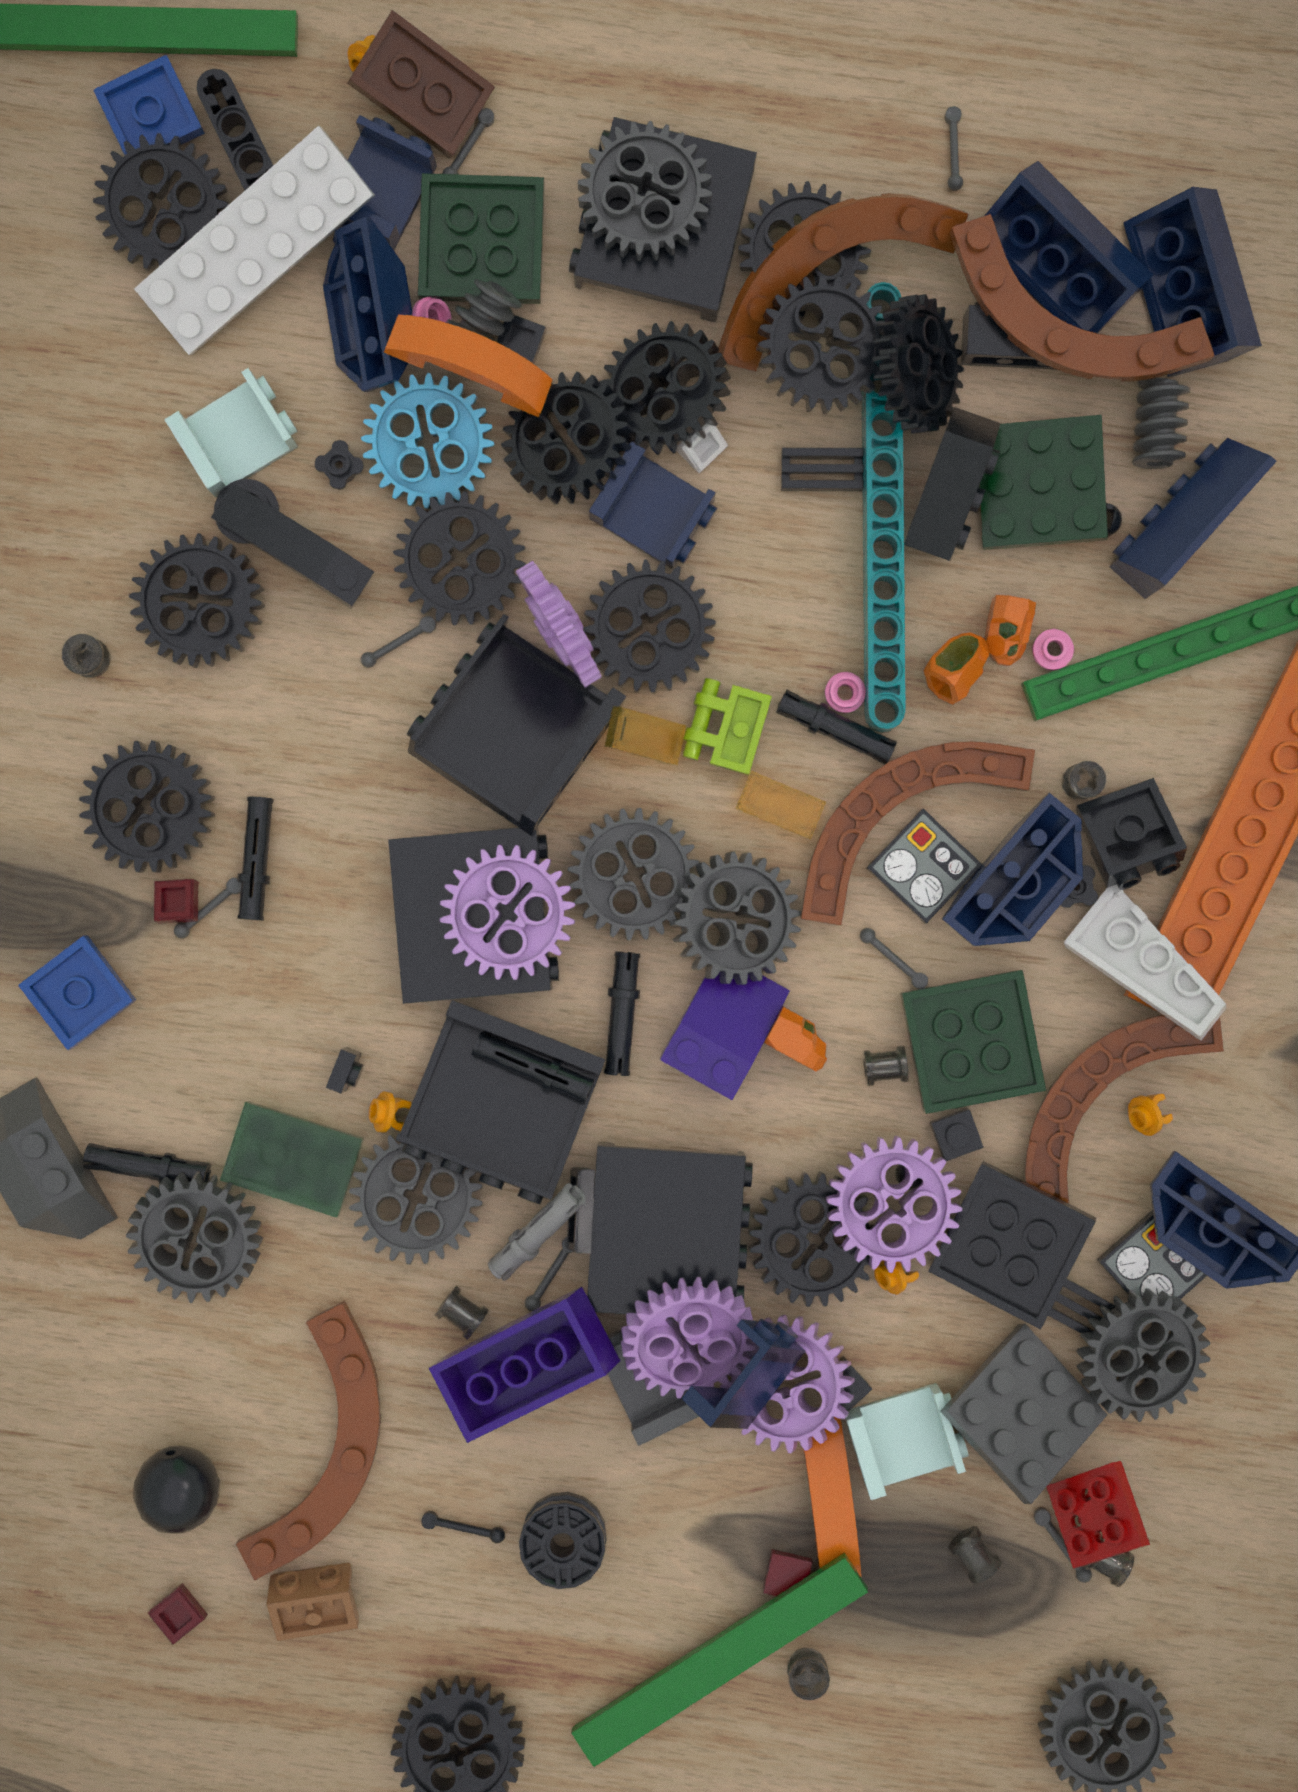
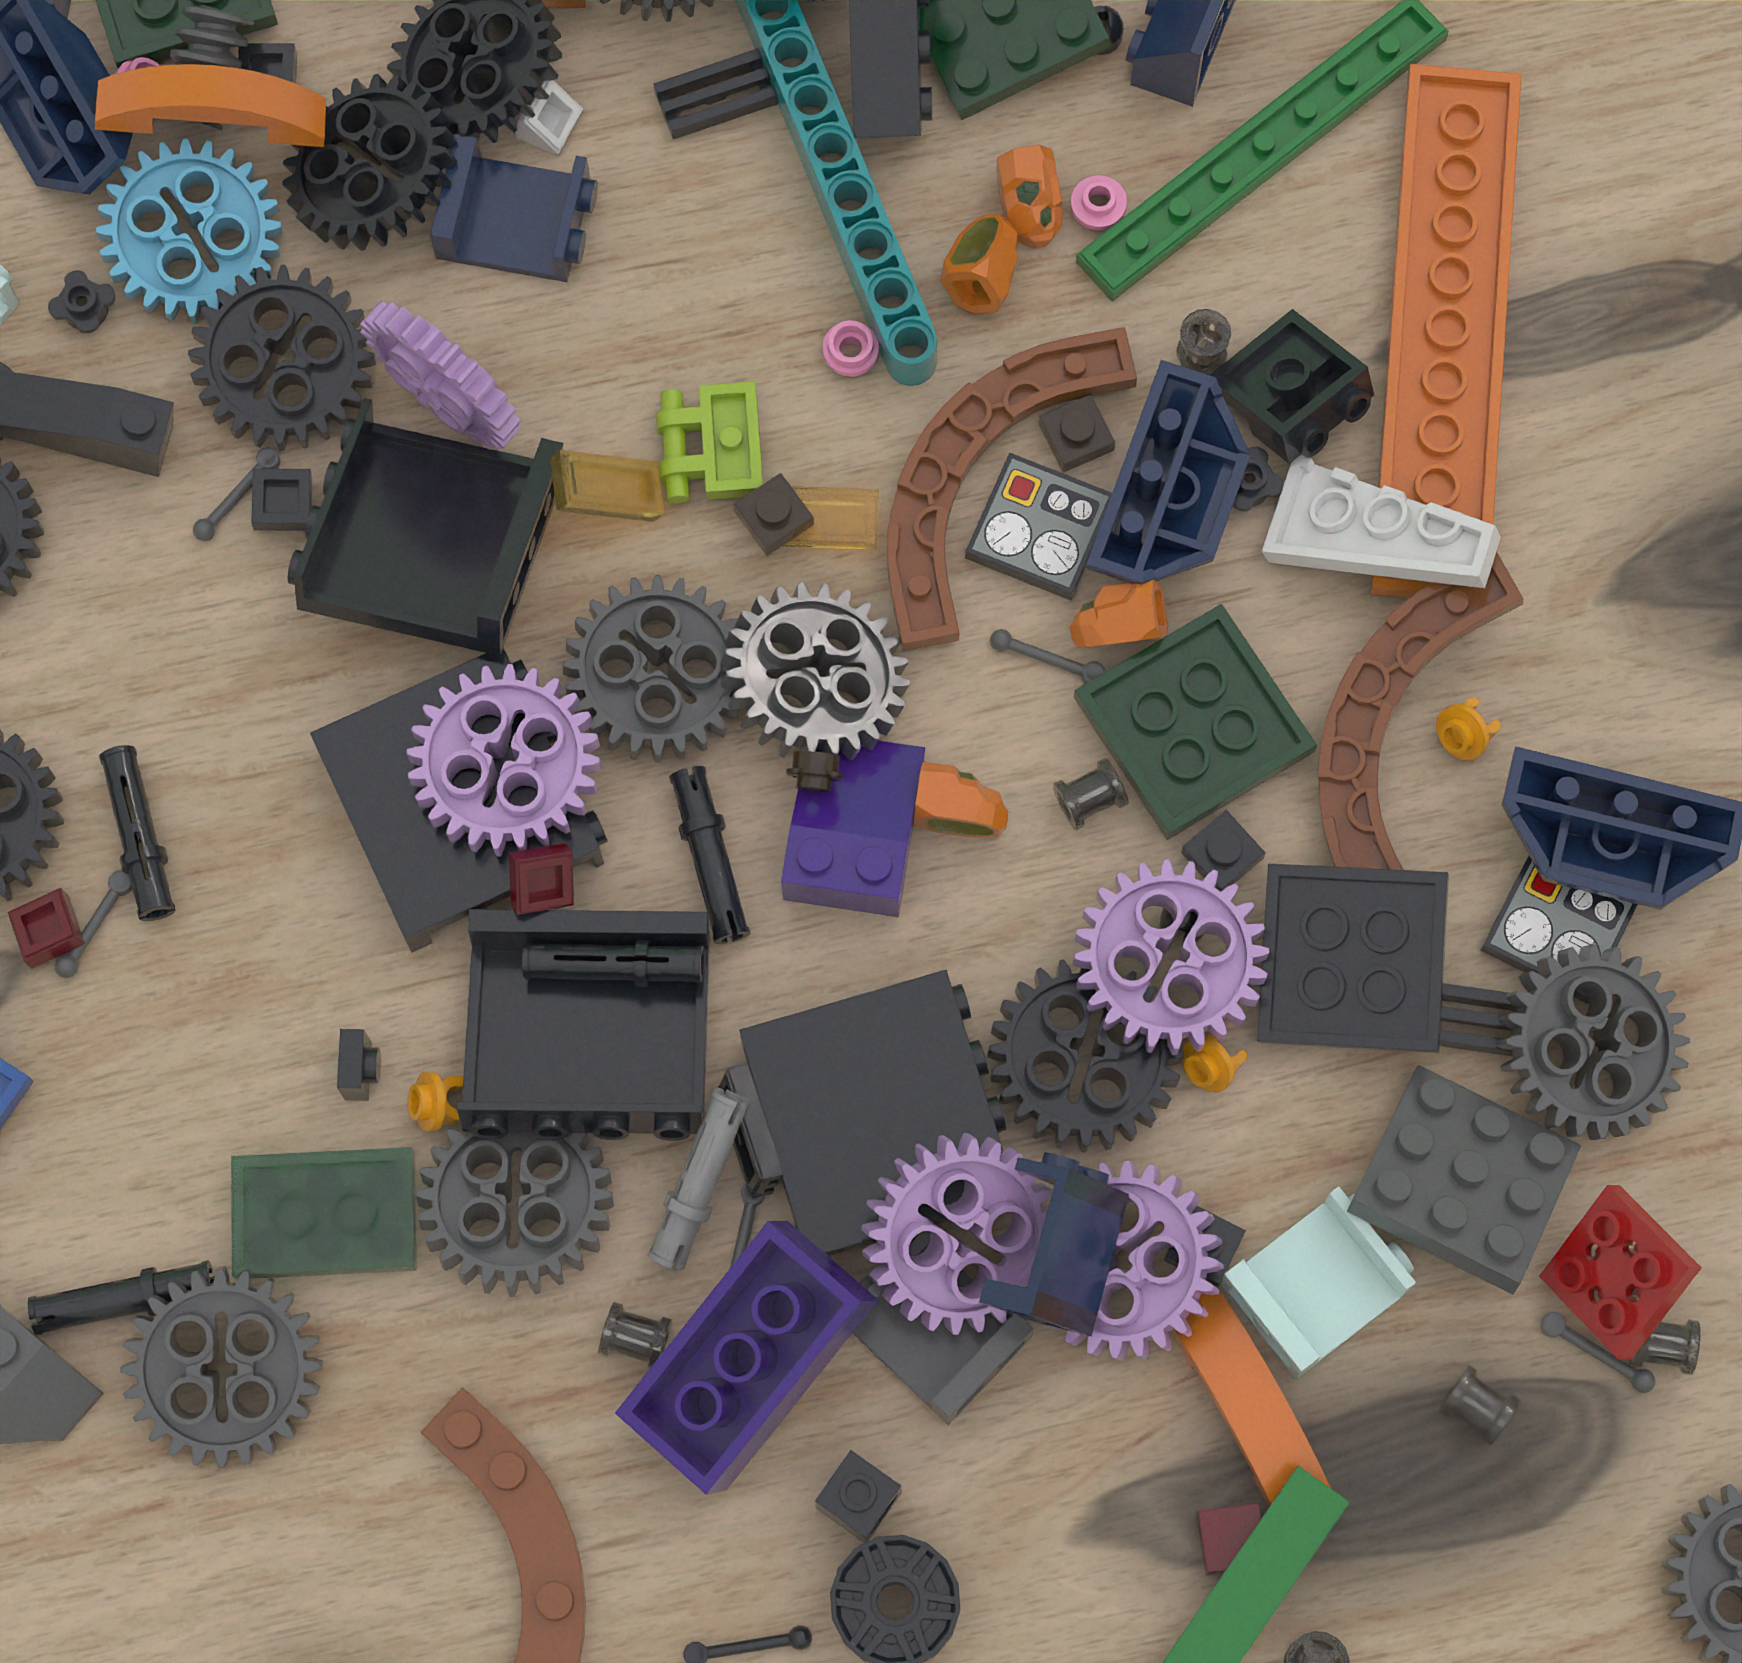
camera: 20 degrees left, 15 degrees down
black gear [583,560,716,694] -> none
black pin [775,689,897,765] -> none
none -> black plate [251,468,312,531]
none -> dark red tile [509,843,574,915]
none -> dark brown plate [733,473,814,556]
none -> dark brown plate [786,751,844,792]
none -> black brick [815,1450,902,1543]
none -> dark brown plate [1039,394,1115,473]
none -> orange rock [1069,580,1168,648]

